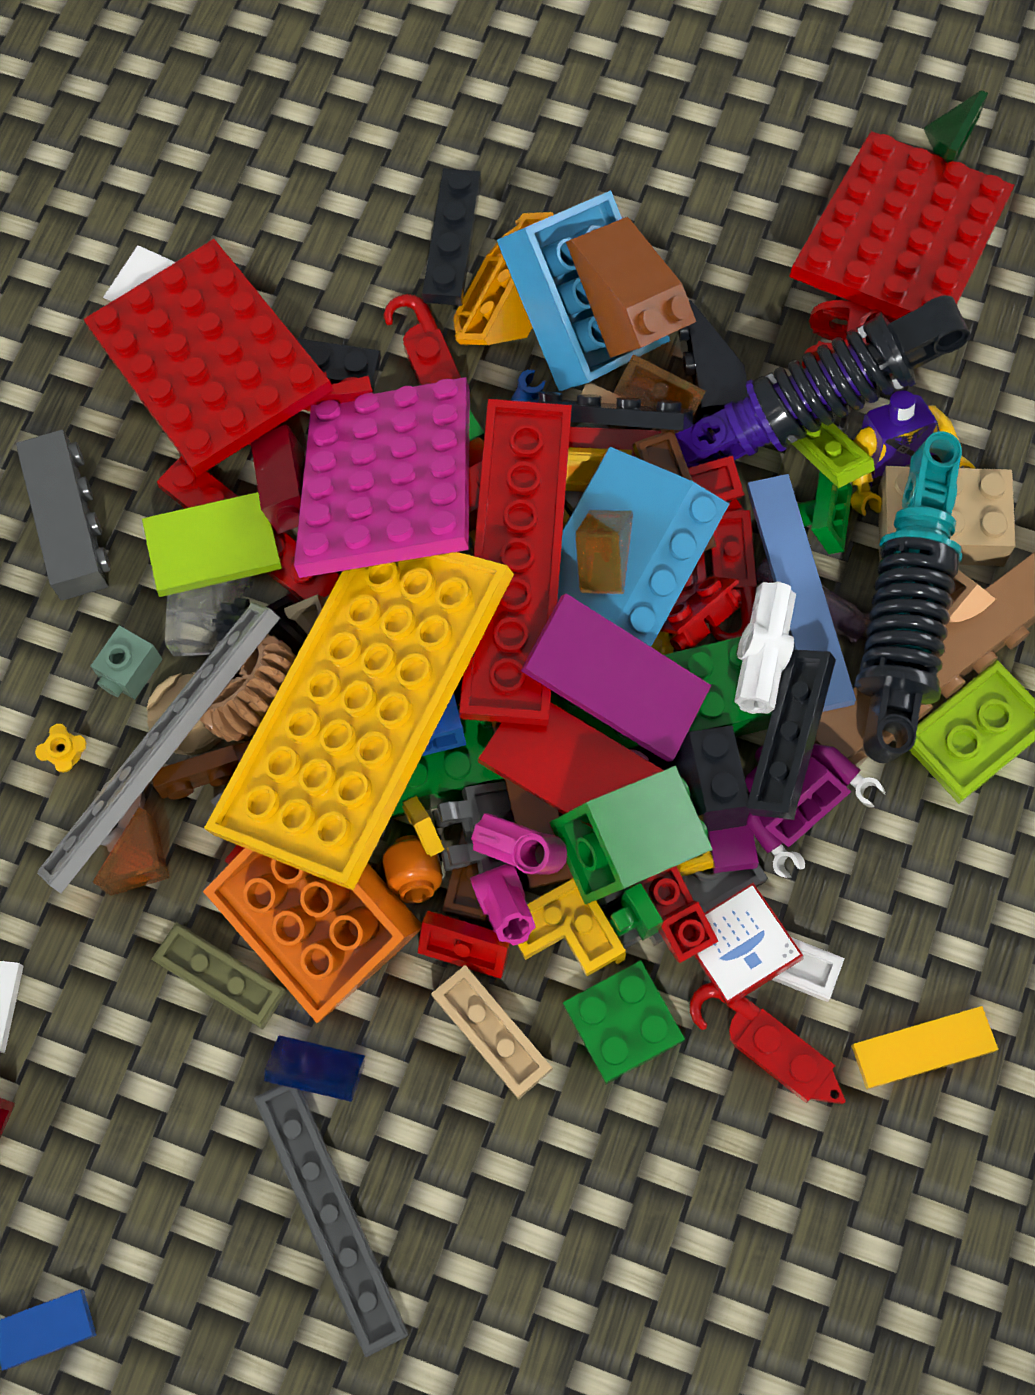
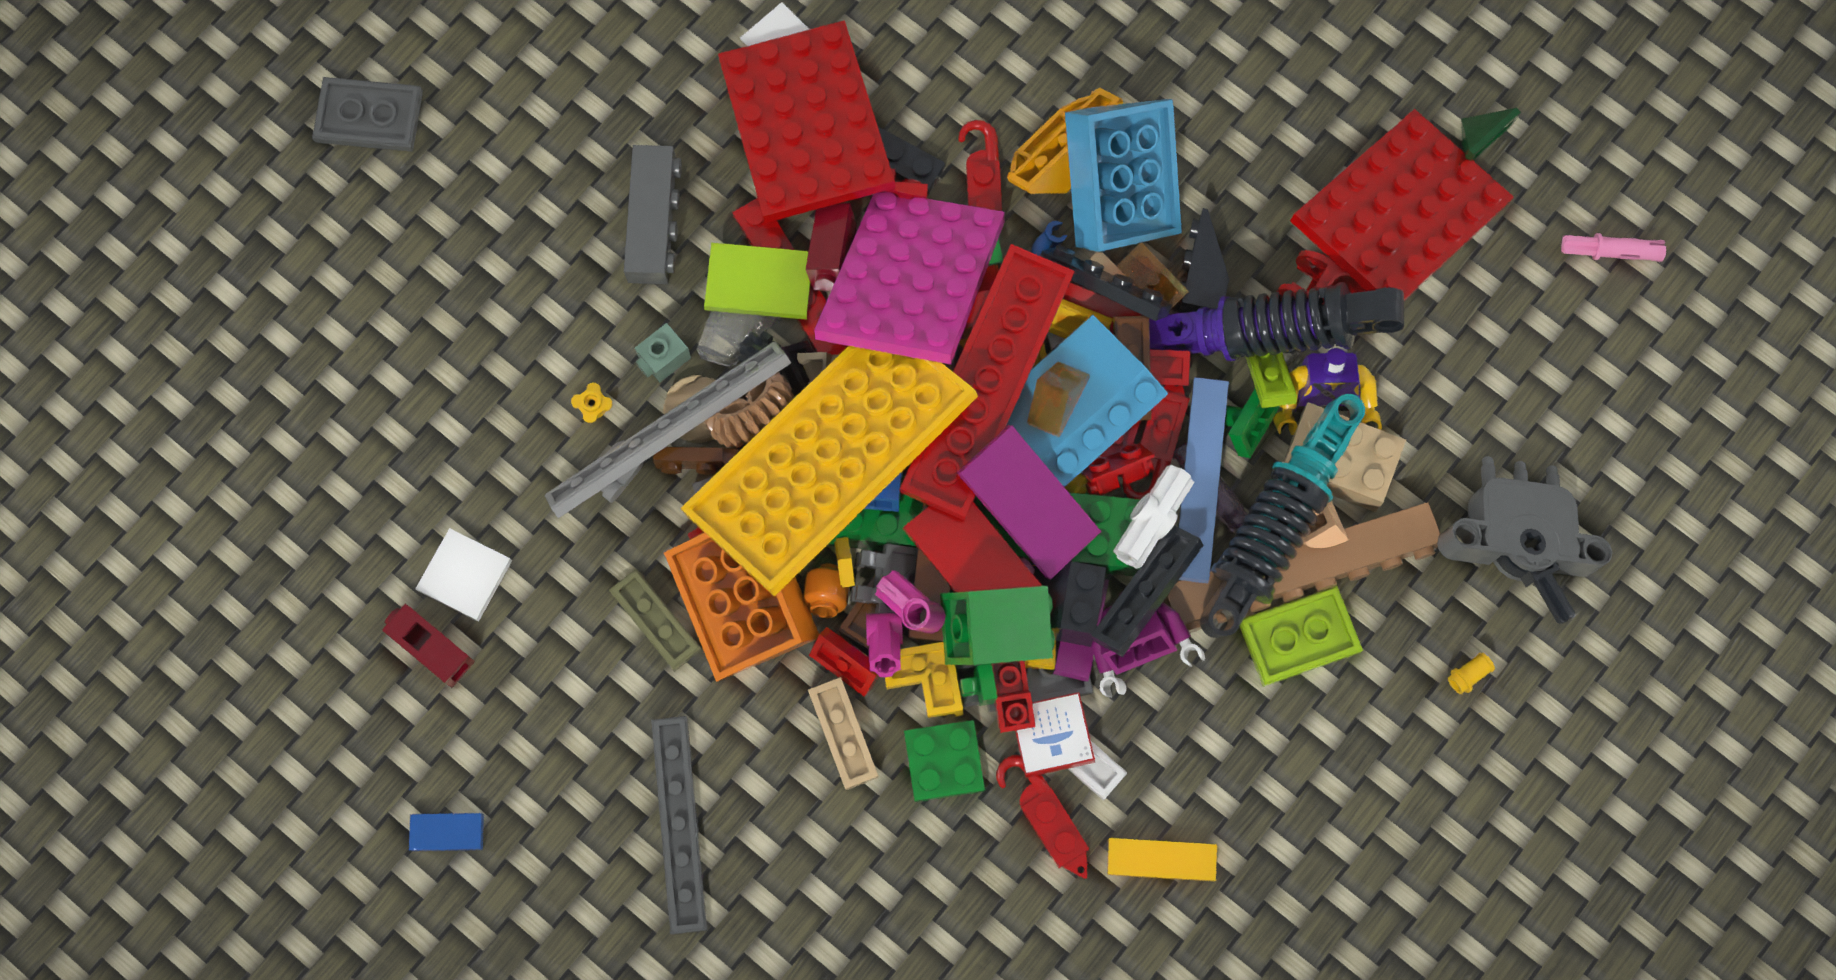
camera: 15 degrees right, 5 degrees up
clear orange slope [93,807,170,896] -> none
clear blue plate [265,1035,365,1102] -> none
black plate [422,168,481,306] -> none
dark orange slope [566,216,696,358] -> none

